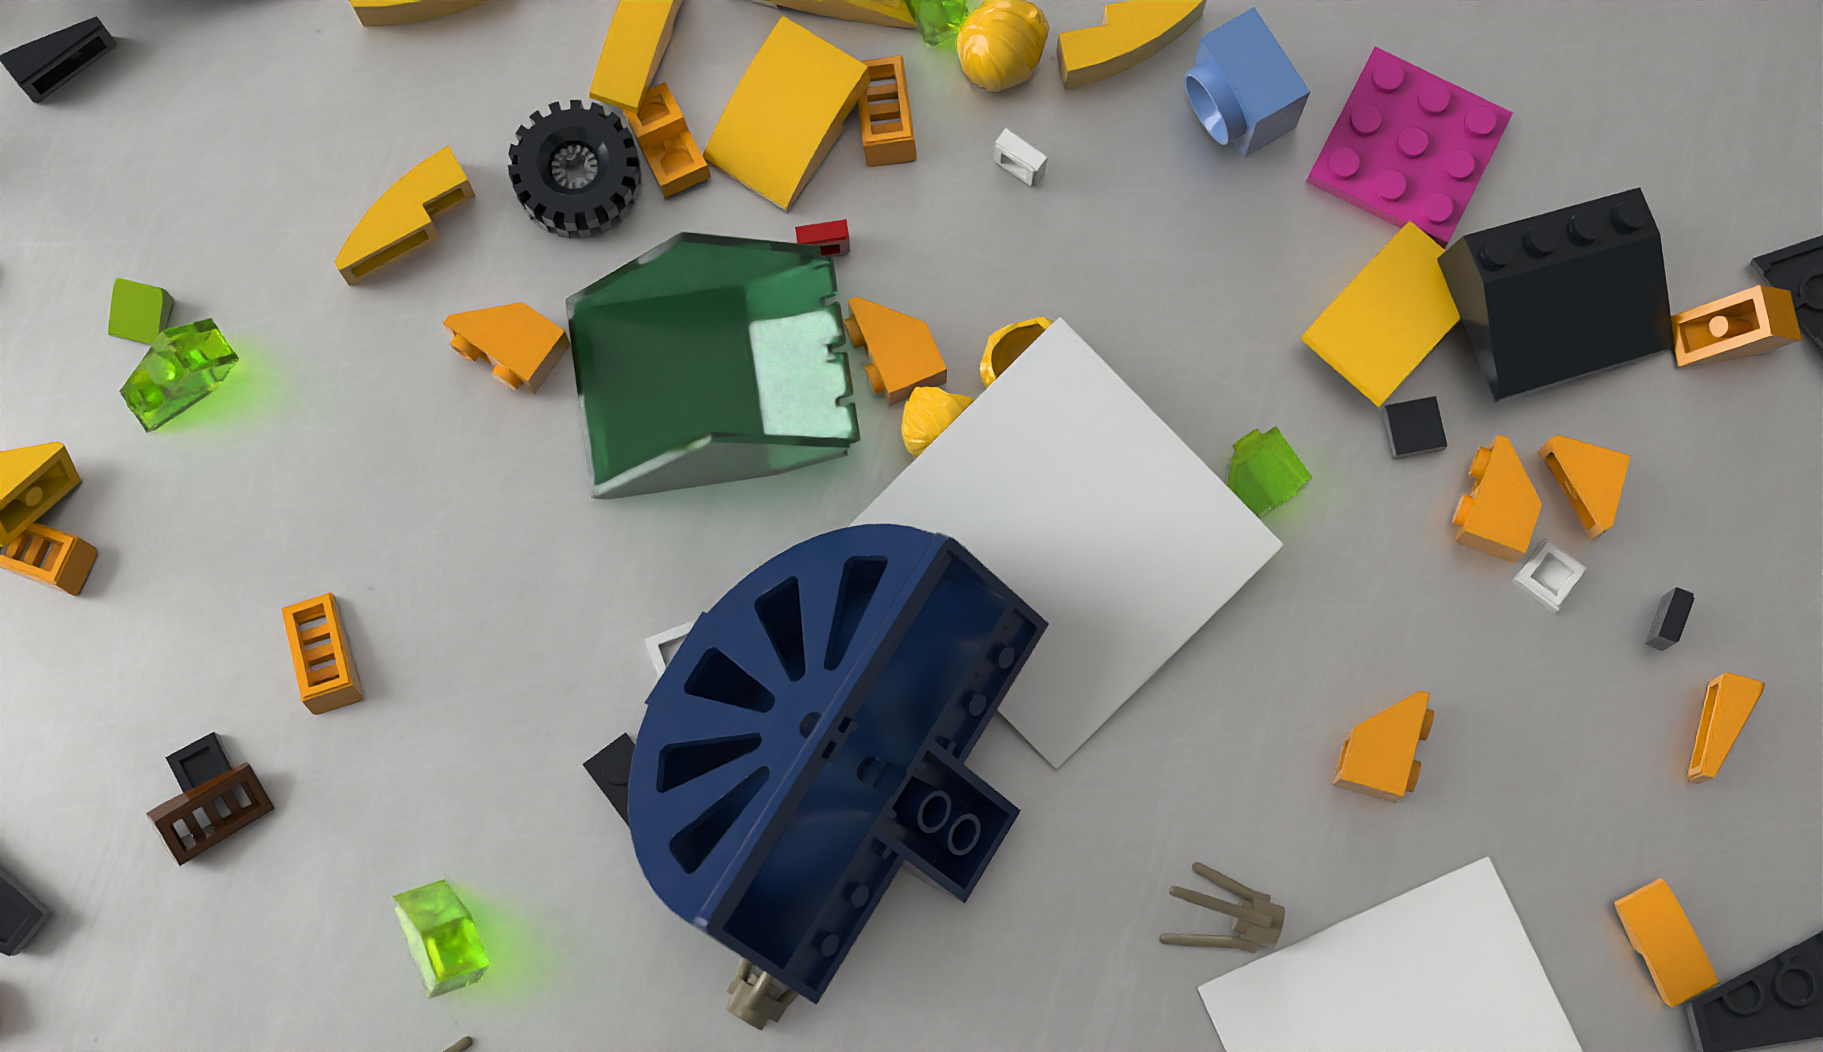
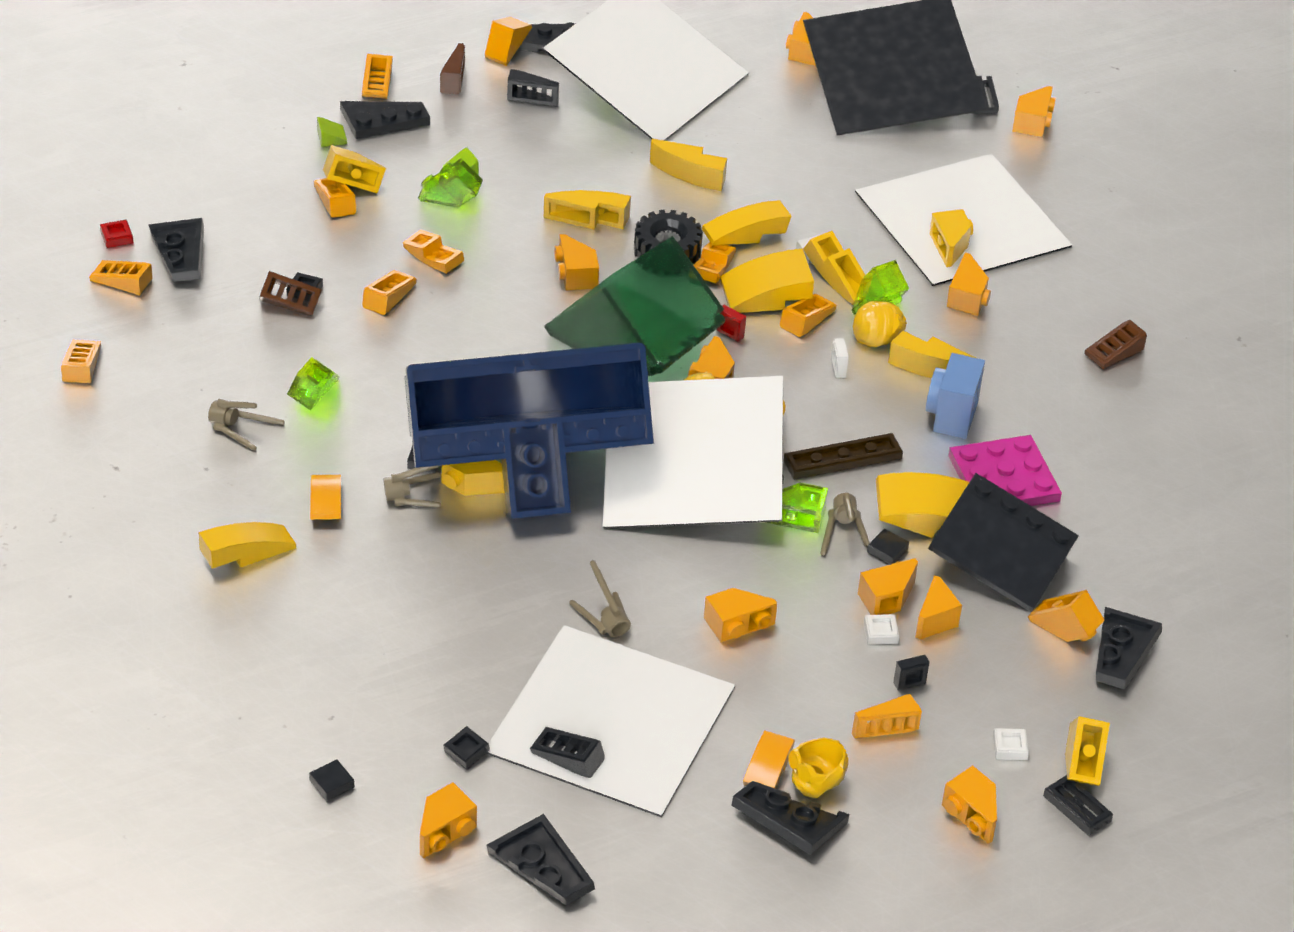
camera: 45 degrees right, 35 degrees down
none -> light orange slope [403,230,464,274]
none -> dark brown tile [783,433,903,480]
none -> yellow hair [788,737,849,799]
none -> dark tan plant [820,493,870,556]

